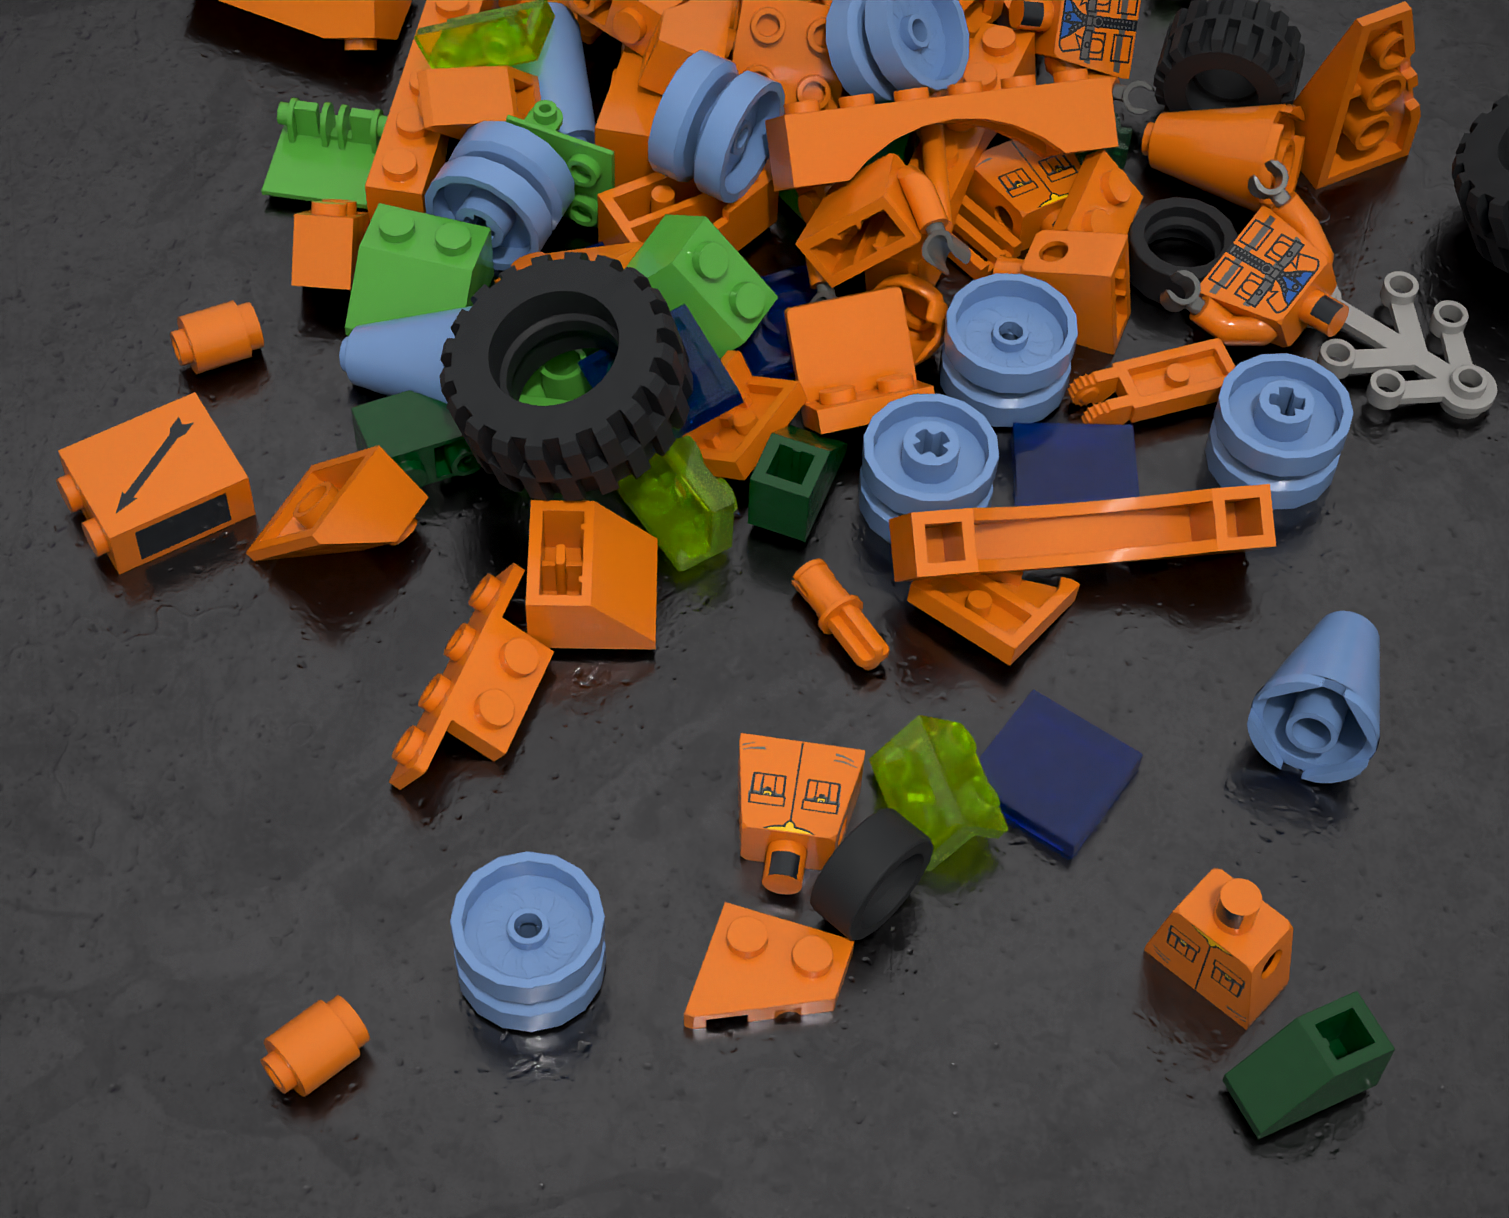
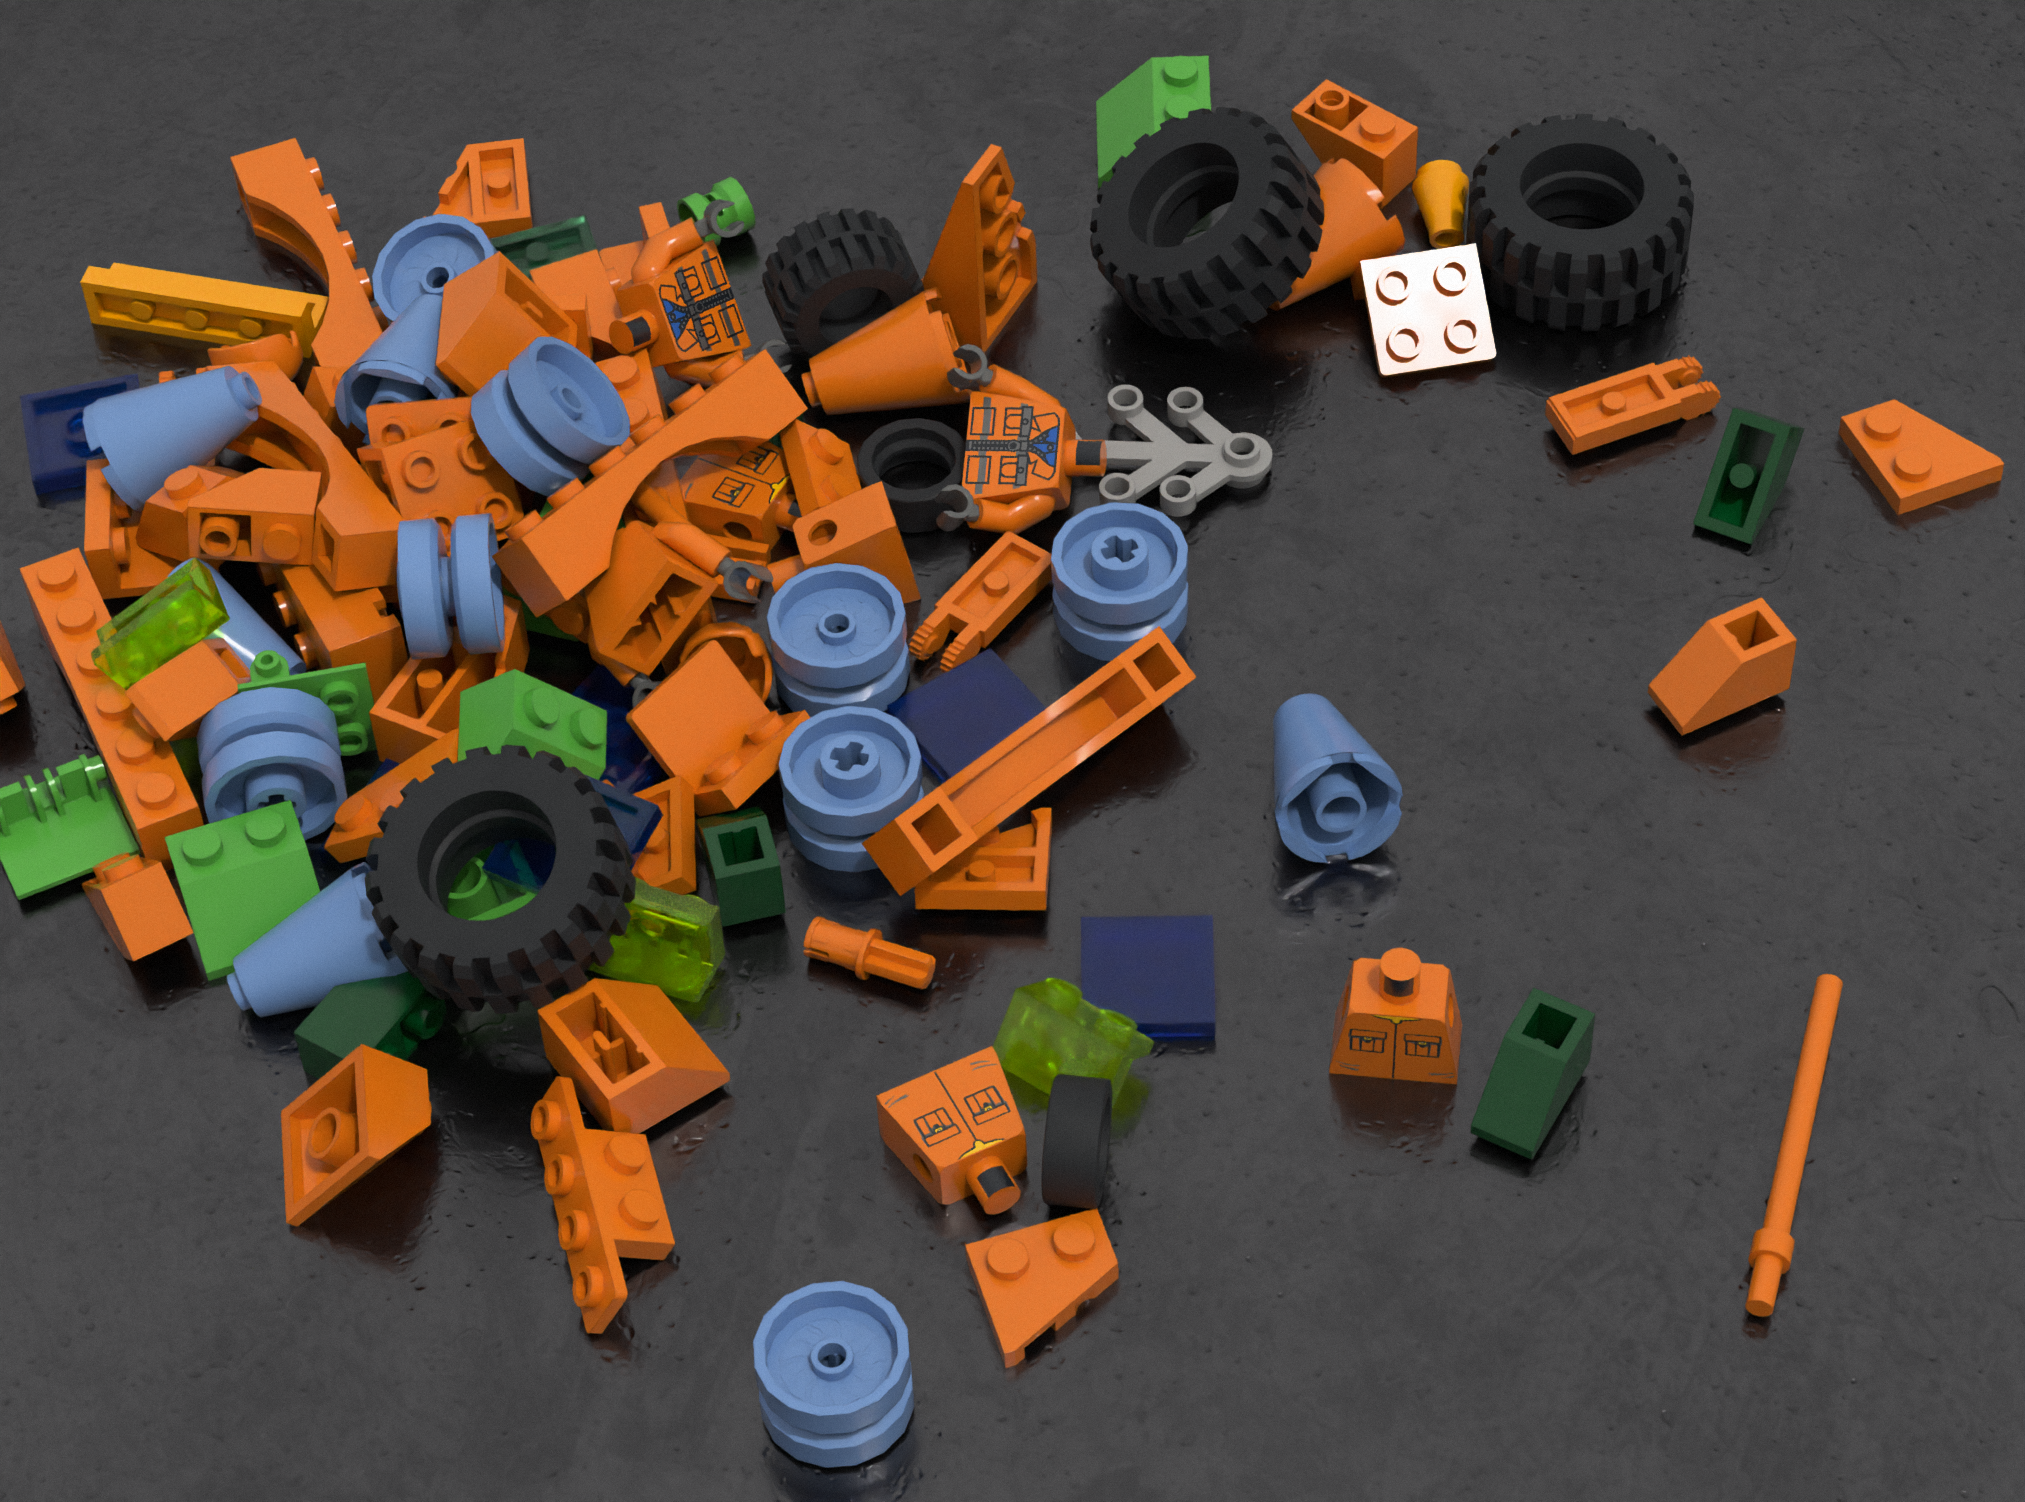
camera: 30 degrees left, 5 degrees down
orange brick [56,392,256,575] -> none
orange brick [170,300,264,374] -> none

